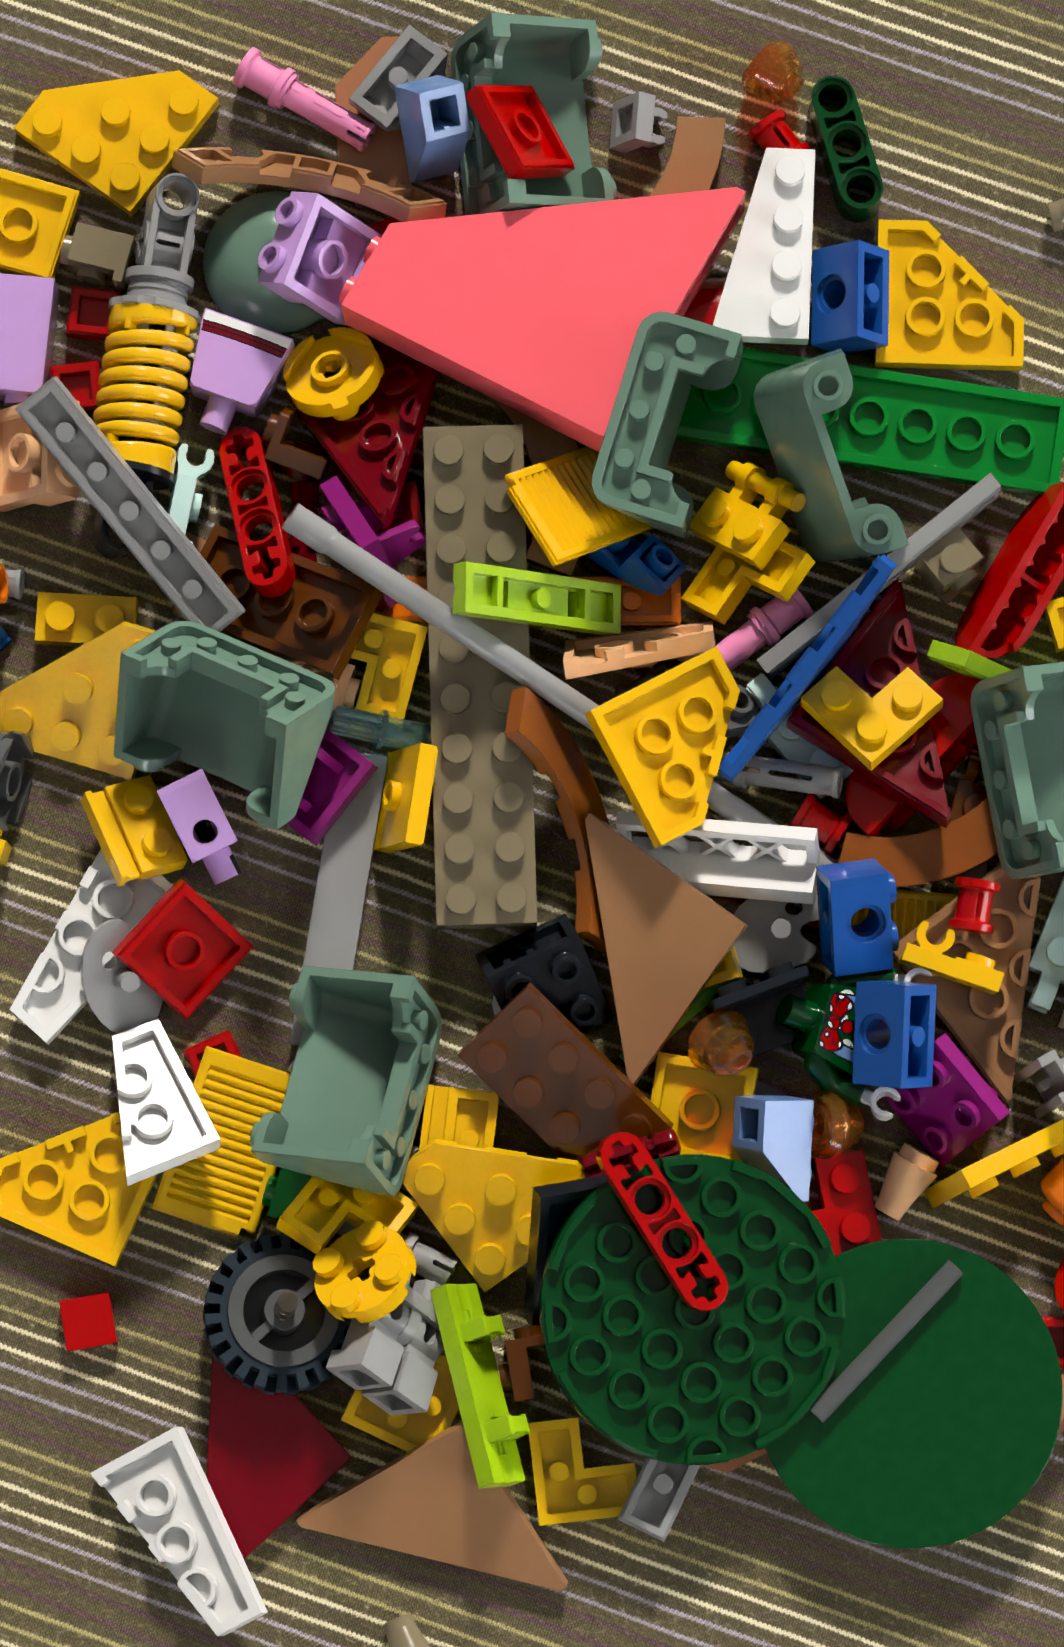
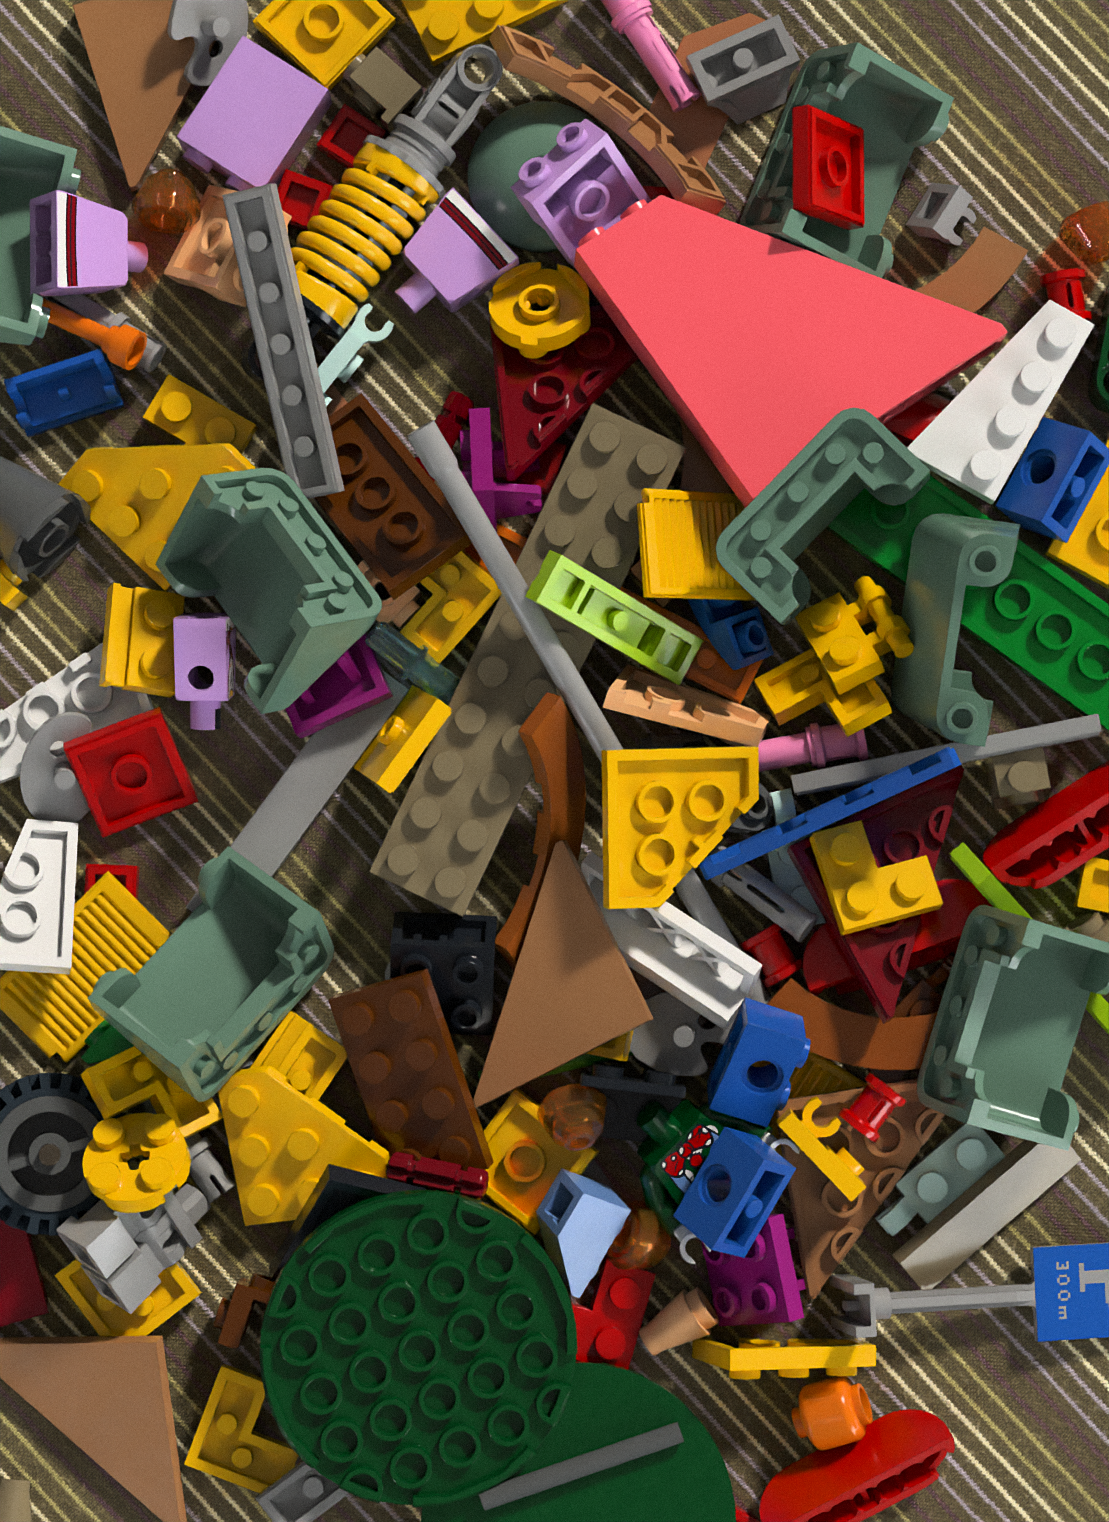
camera: 30 degrees right, 5 degrees up
red beam [219,427,296,598] -> none
reddish brown bracket [262,405,331,481] -> none
medium blue slope [394,75,471,183] -> none
lime hinge [430,1283,530,1489] -> none
red beam [596,1132,728,1310] -> none

